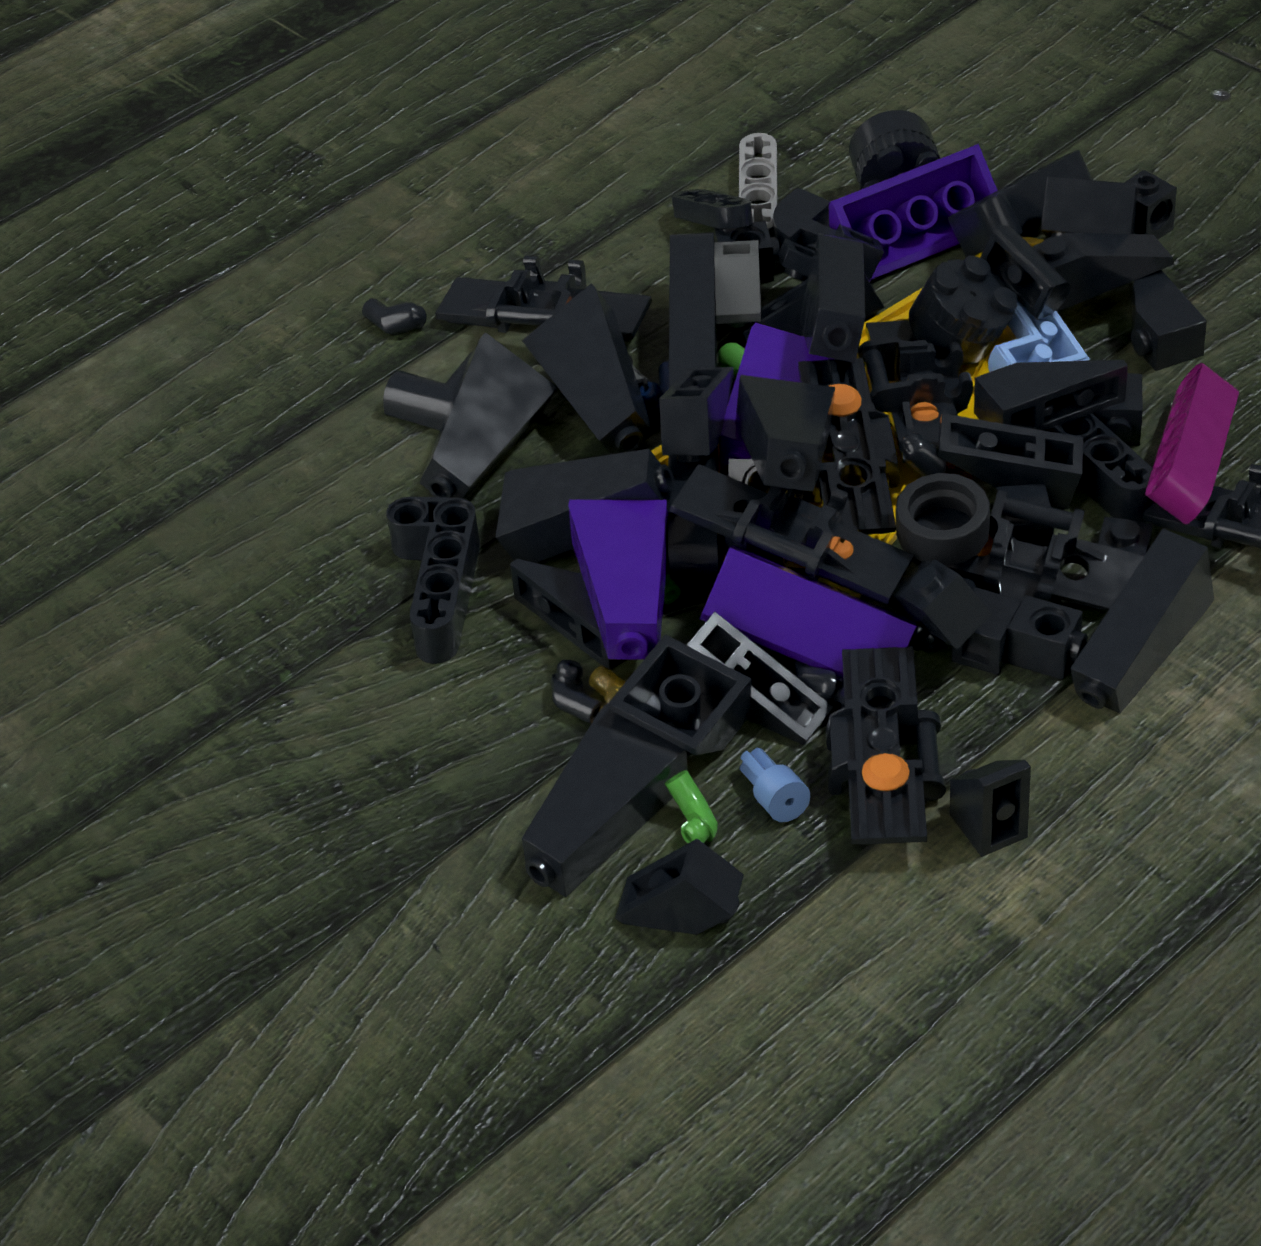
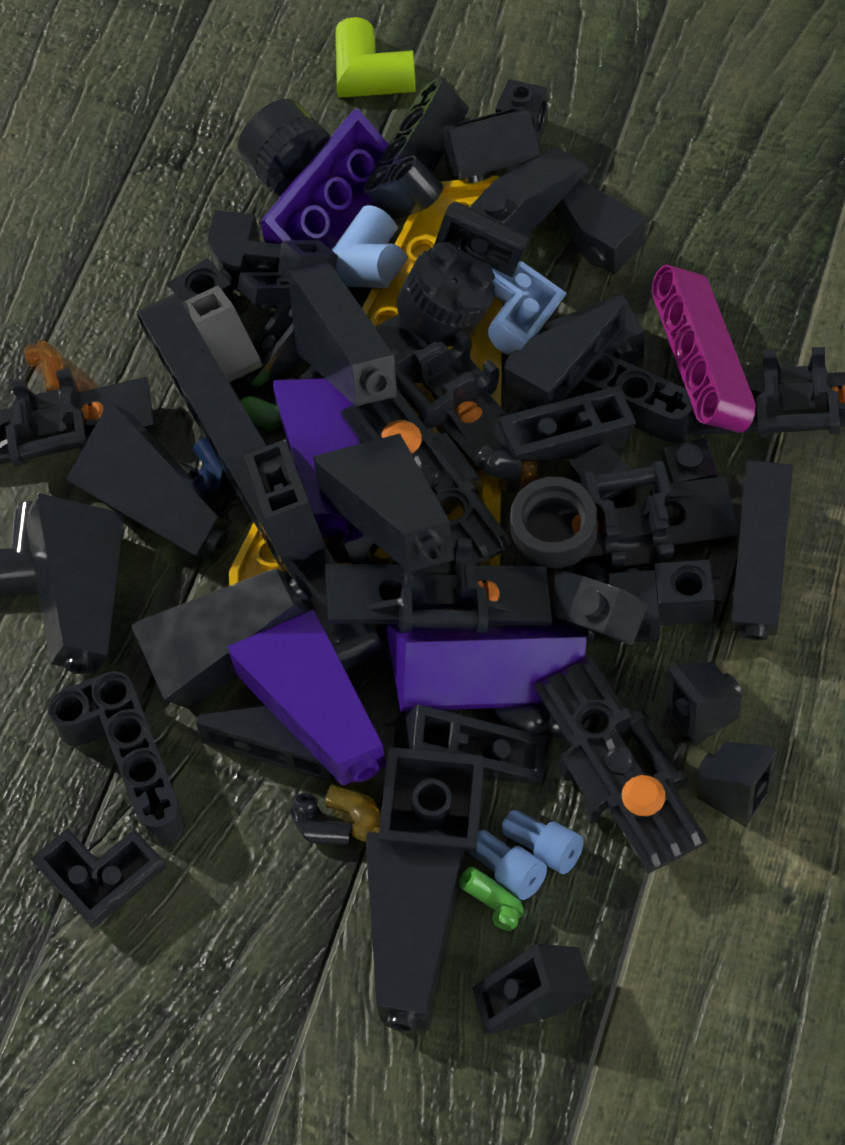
camera: 25 degrees left, 15 degrees up
black beam [671,189,753,229] -> none
light grey beam [739,133,778,238] -> none
none -> clear orange arm [24,340,63,391]
none -> black brick [30,828,167,929]
none -> light blue brick [333,205,408,288]
none -> lime brick [335,17,416,98]
none -> medium blue piece [469,830,547,900]
none -> black slope [666,662,743,746]

